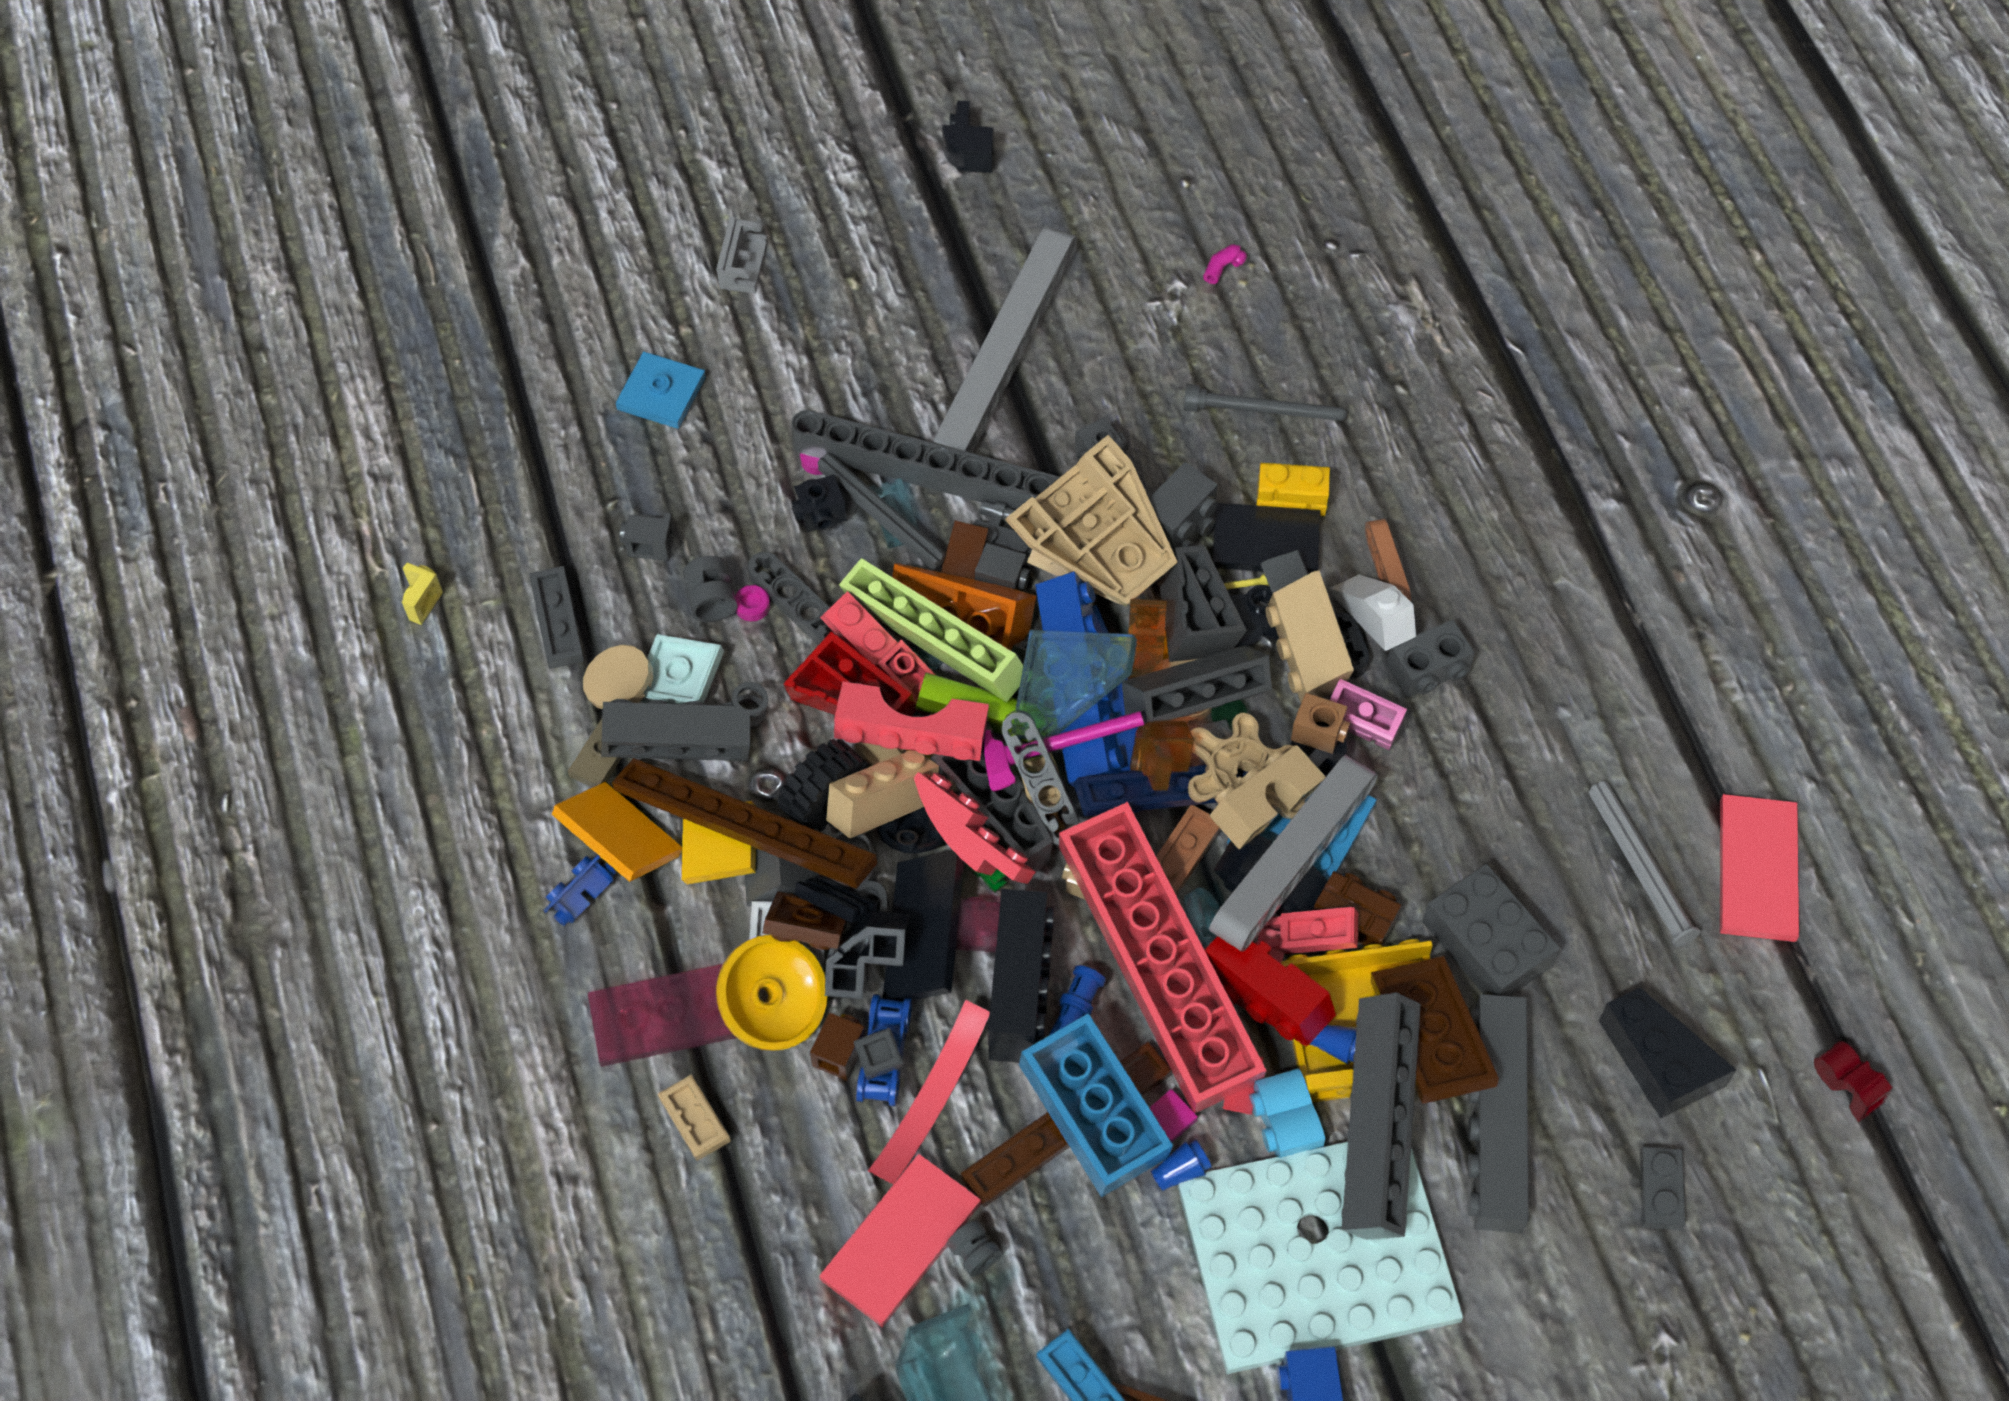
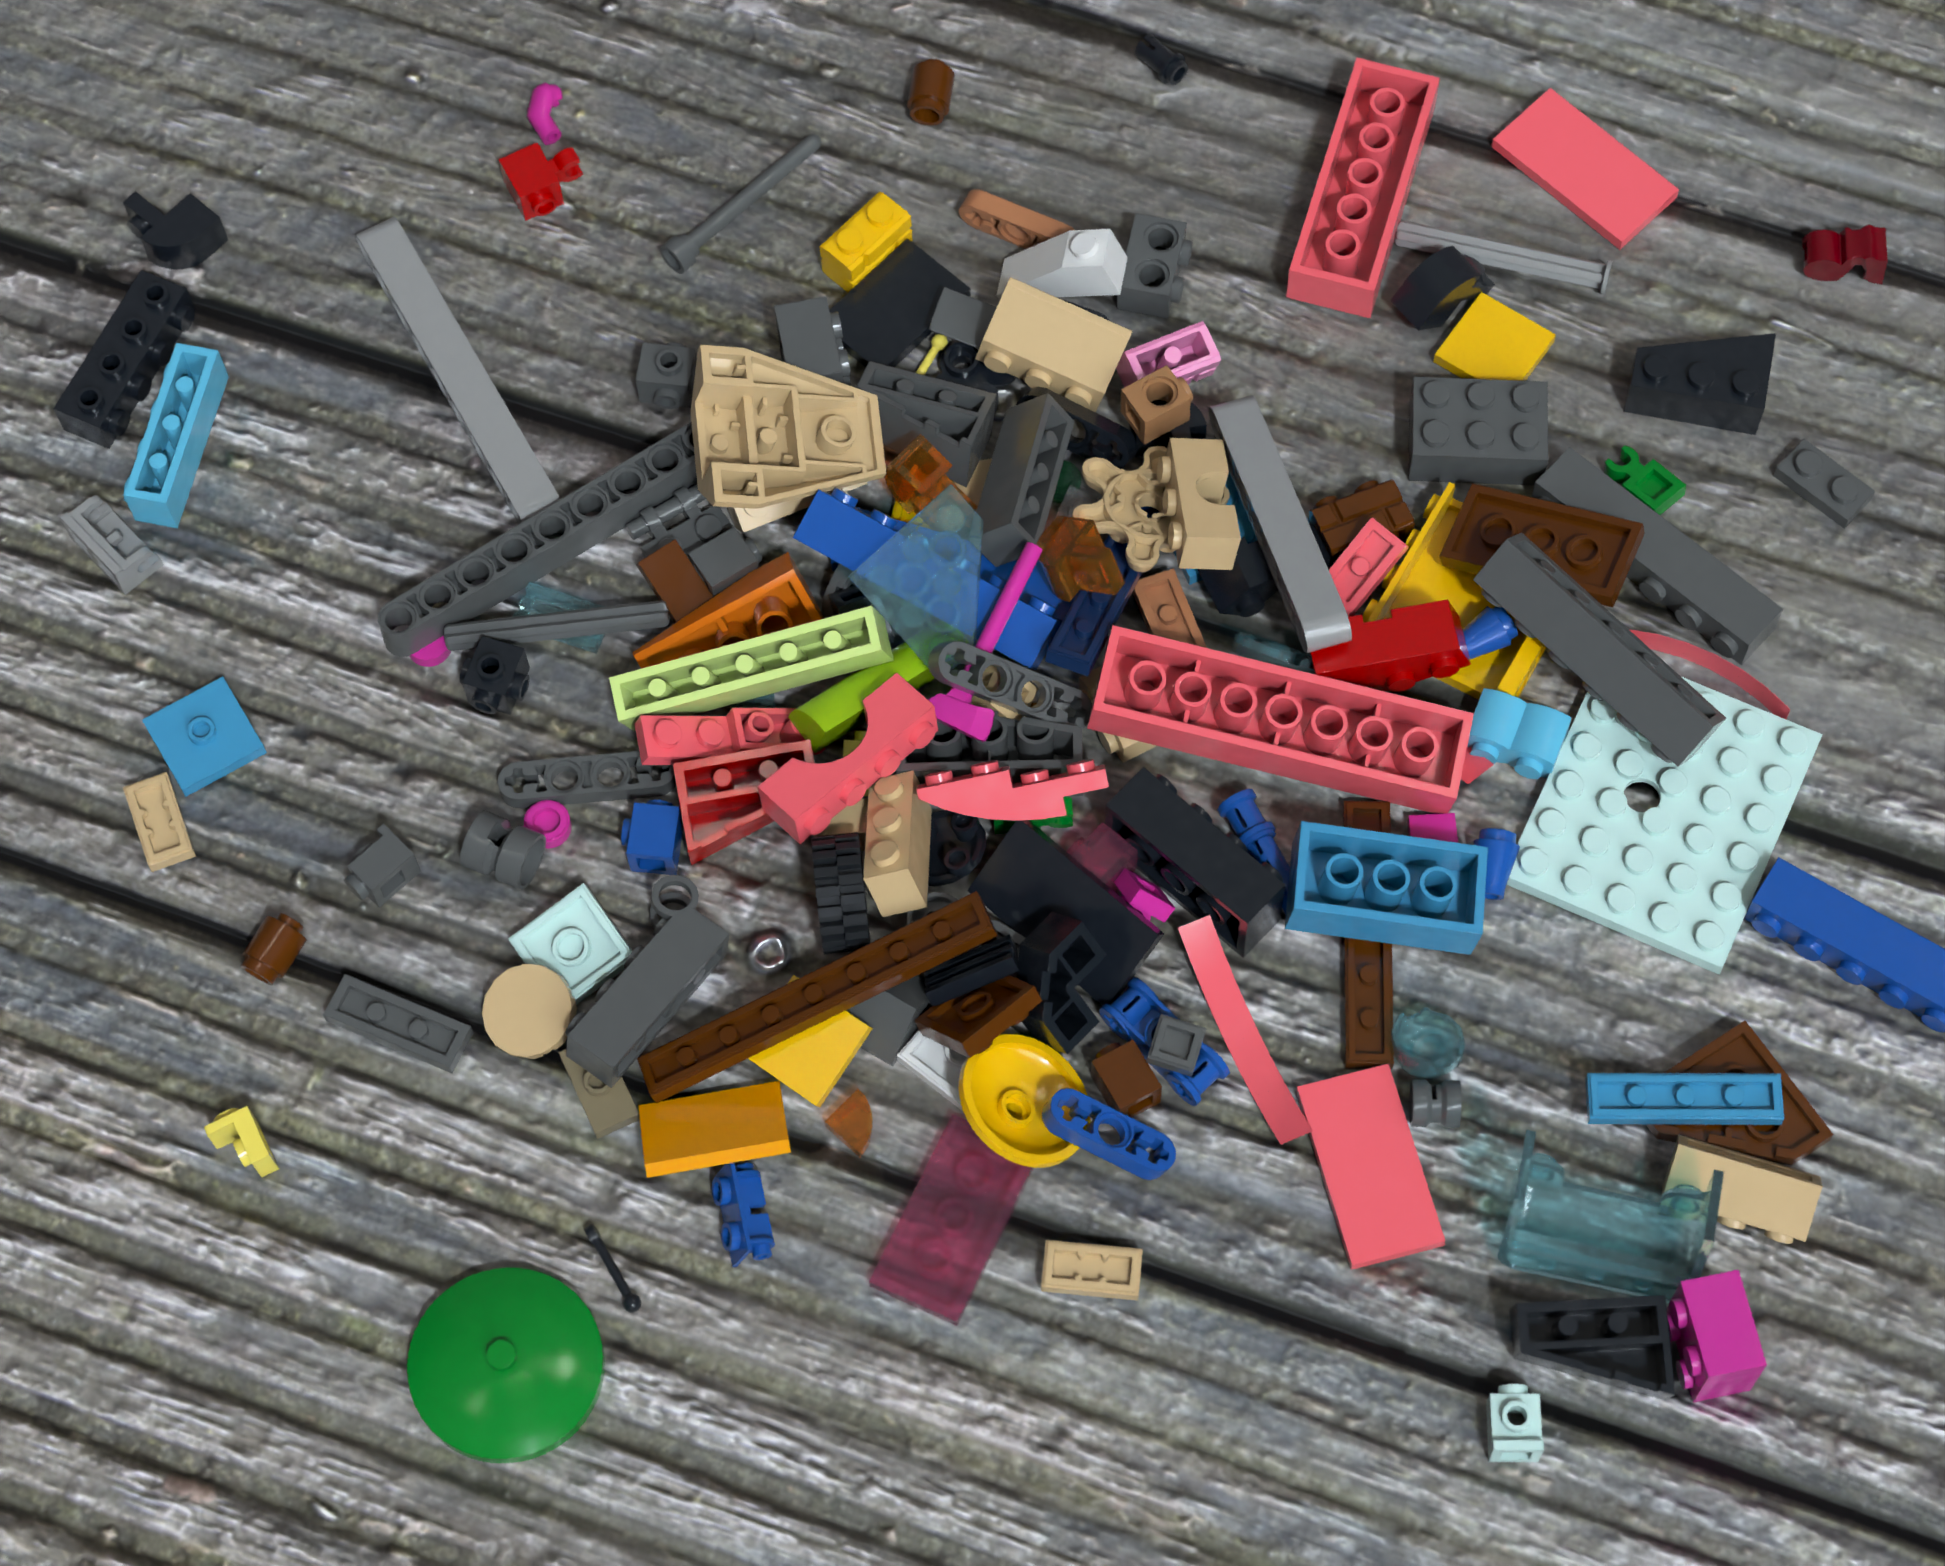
camera: 50 degrees left, 5 degrees up
none -> black brick [53,270,196,449]
none -> medium azure brick [123,343,229,529]
none -> tan plate [123,772,196,872]
none -> reddish brown brick [240,913,307,986]
none -> green dish [407,1268,605,1464]
none -> red brick [498,142,583,221]
none -> black hinge [584,1224,641,1313]
none -> blue brick [621,800,684,875]
none -> clear orange tile [825,1089,873,1158]
none -> reddish brown brick [907,59,955,126]
none -> black beam [1016,387,1138,469]
none -> blue beam [1042,1088,1176,1180]
none -> dark pink tile [1114,868,1175,923]
none -> black pin [1135,34,1188,85]
none -> coral brick [1286,58,1440,318]
none -> black brick [1390,245,1495,331]
none -> clear light blue hair [1391,1007,1466,1079]
none -> yellow tile [1433,292,1556,381]
none -> green plate [1604,446,1686,515]
none -> coral sticker [1629,629,1790,719]

